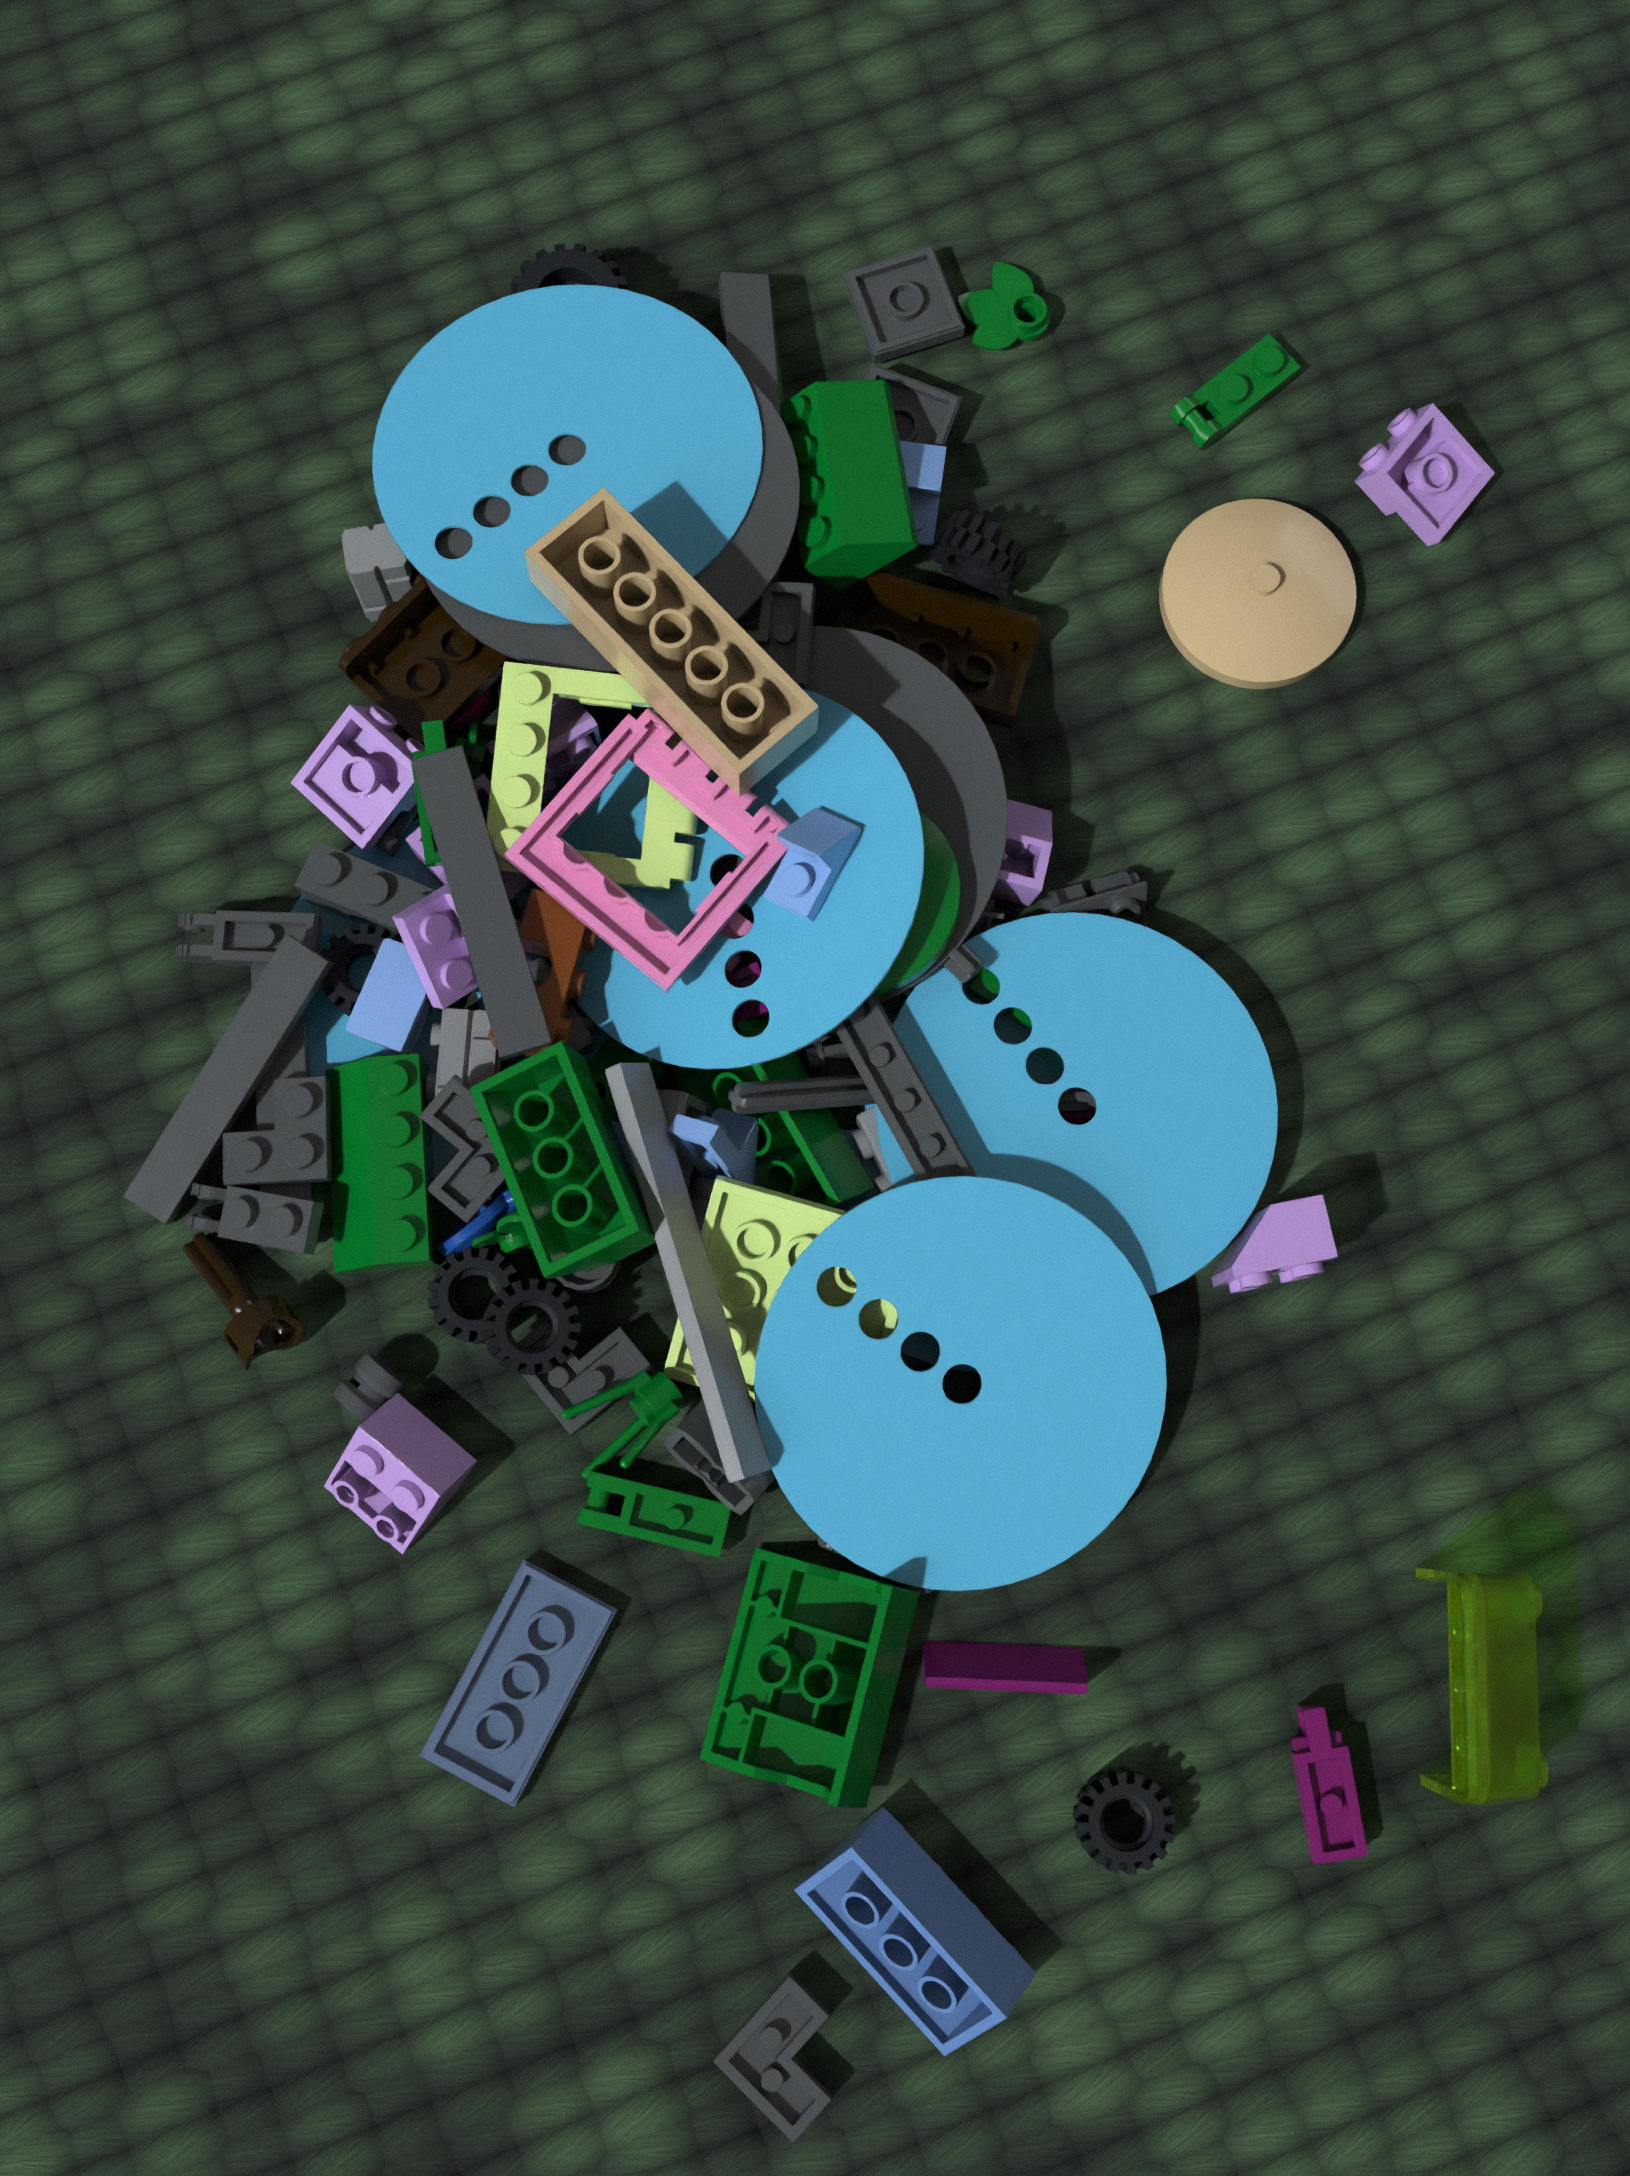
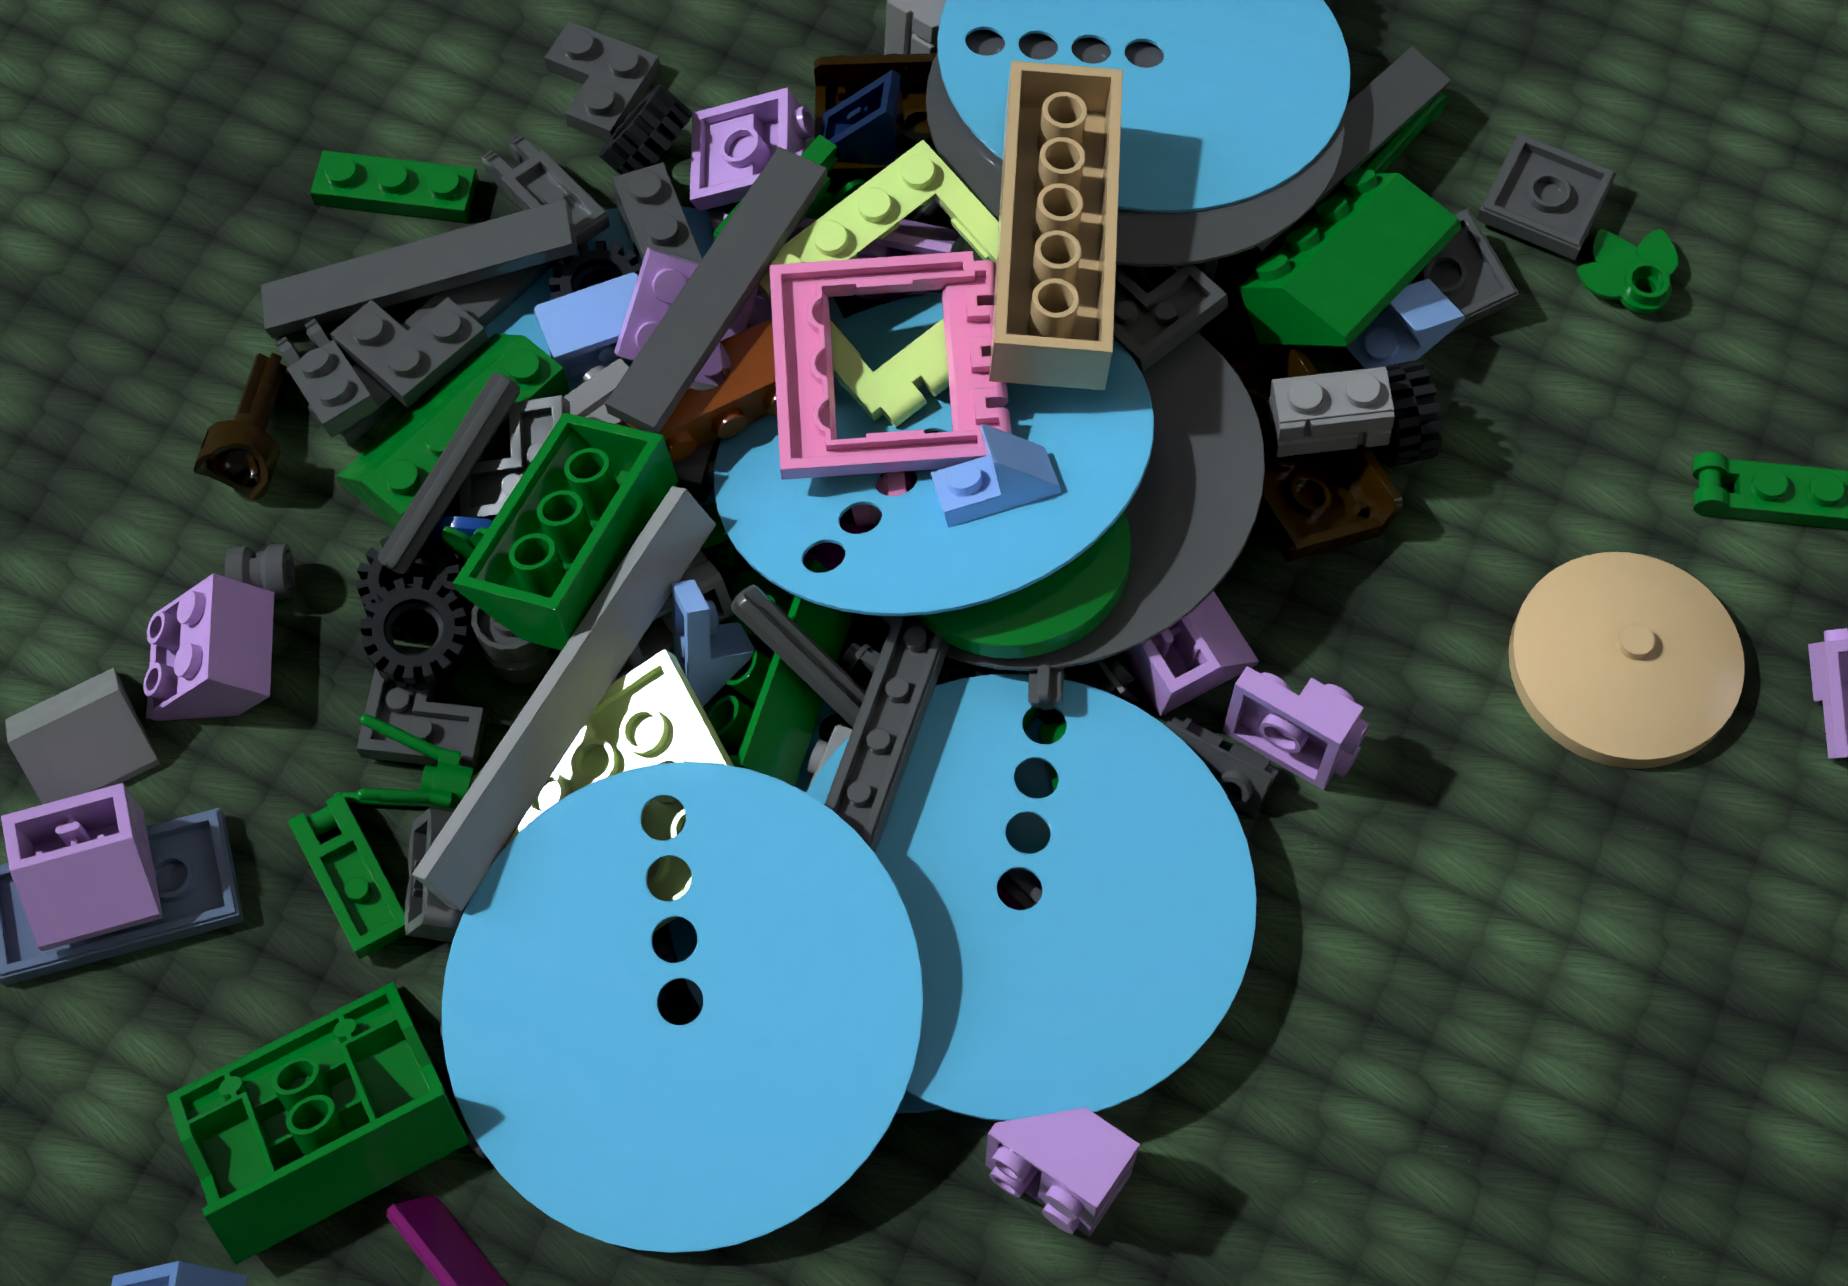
camera: 50 degrees right, 15 degrees down
none -> lavender slope [1,783,163,952]
none -> light grey slope [5,668,160,804]
none -> green plate [310,150,479,223]
none -> dark grey axle [378,373,520,575]
none -> dark grey plate [544,21,661,141]
none -> black tyre [599,84,693,175]
none -> dark blue slope [819,69,904,166]
none -> lavender plate [1223,666,1370,790]
none -> light grey brick [1269,367,1395,457]

